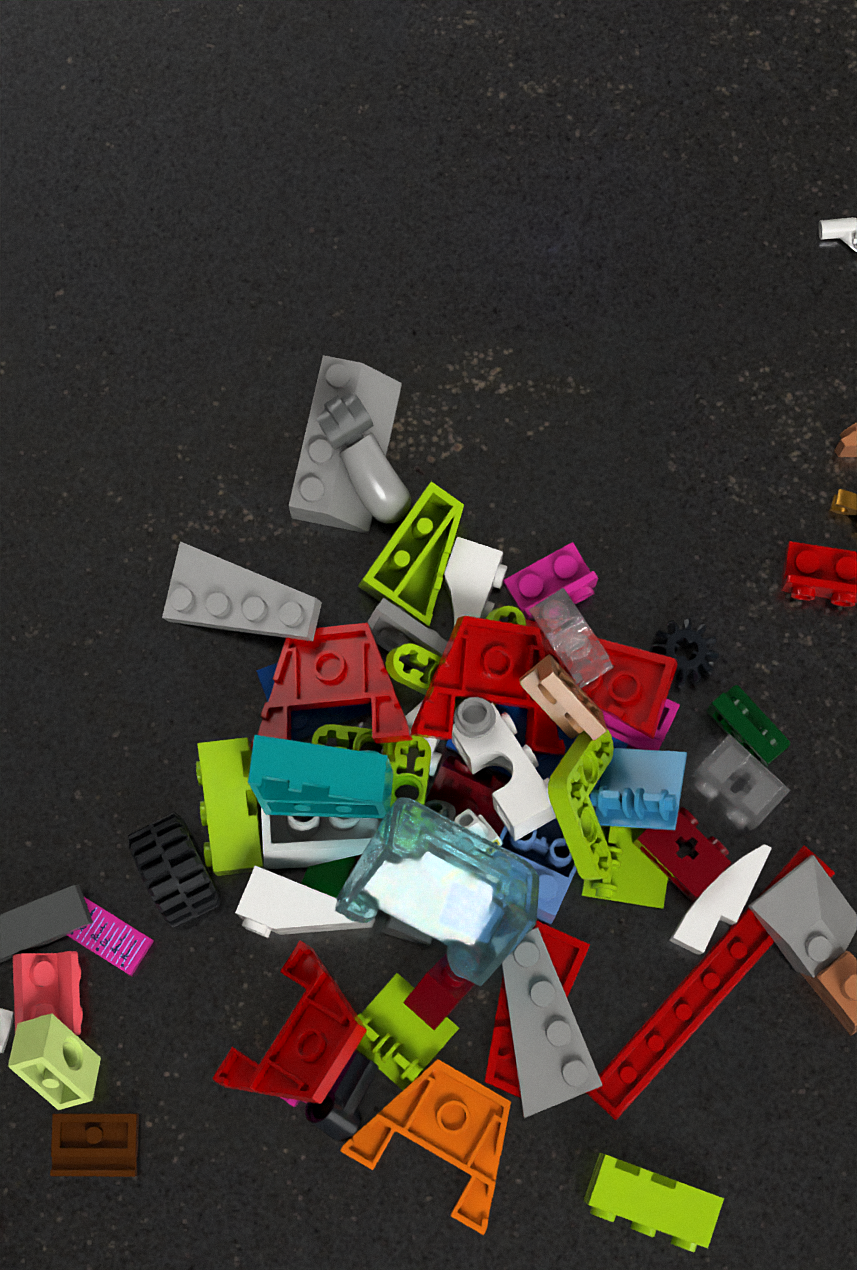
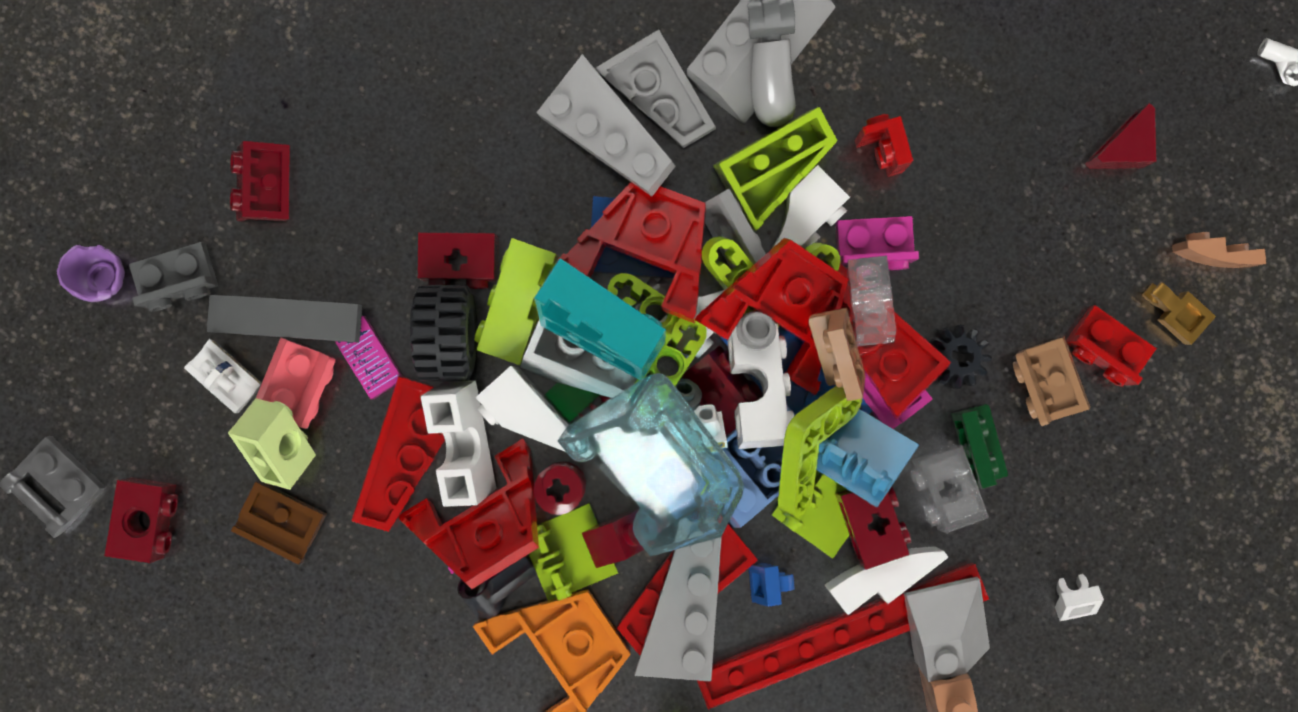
camera: 20 degrees right, 10 degrees up
none -> red wing [352,375,445,532]
none -> dark red brick [417,232,499,289]
none -> white arch [421,380,497,506]
none -> dark red piece [534,461,586,515]
none -> light grey wing [595,30,716,148]
none -> blue tile [749,563,795,607]
none -> red bracket [855,114,914,177]
none -> medium nougat bracket [1013,336,1090,426]
none -> dark red slope [1085,103,1156,169]

